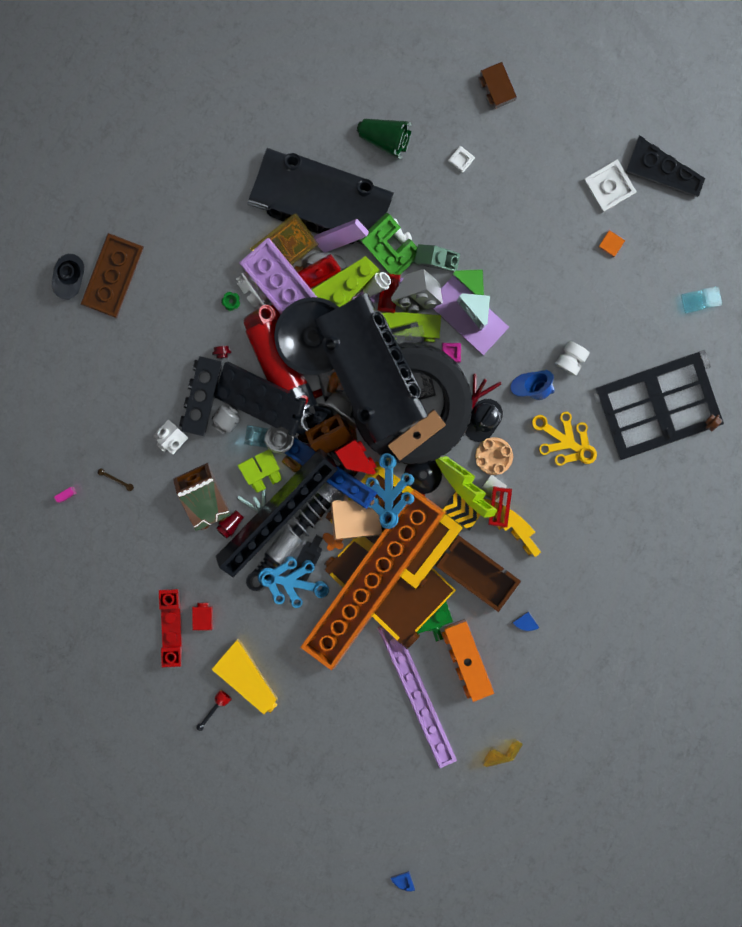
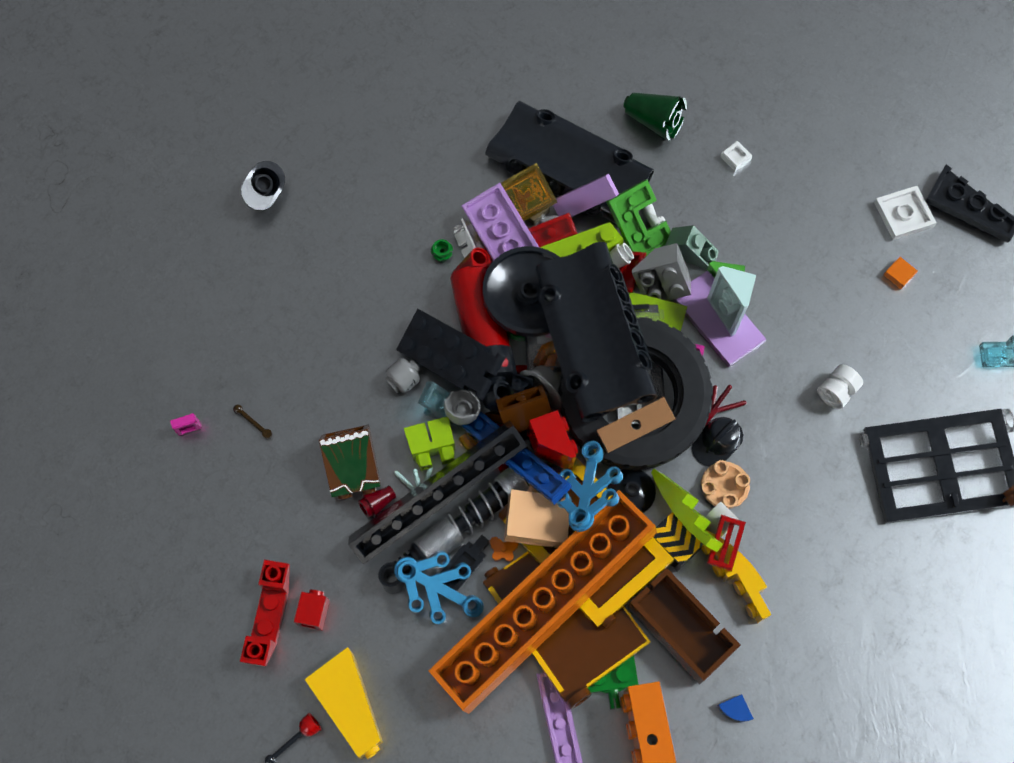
camera: 10 degrees right, 20 degrees down
reddish brown tile [81,233,144,318] -> none
white brick [153,419,188,454] -> none
black brick [179,356,223,437] -> none
dark red plate [212,346,231,359] -> none
reddish brown brick [478,62,517,109] -> none
blue piece [511,370,555,400] -> none
yellow plant [532,412,597,466] -> none

